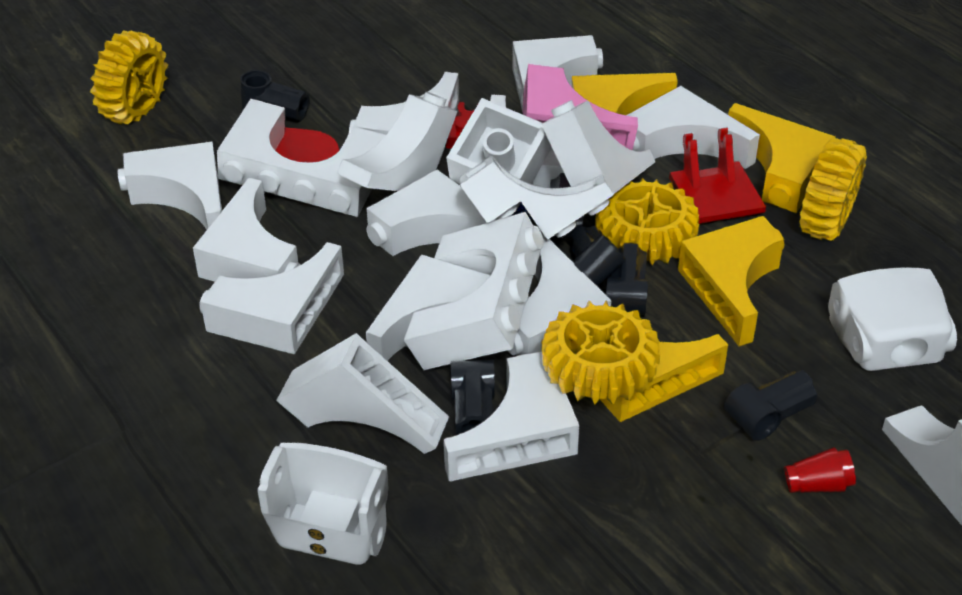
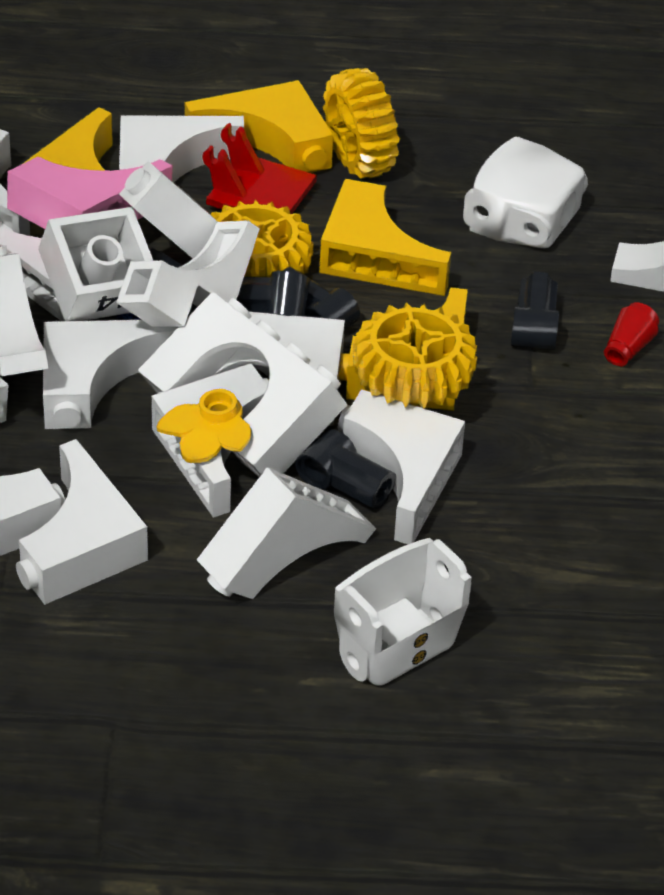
camera: 55 degrees left, 0 degrees up
none -> yellow plate [156,389,251,463]

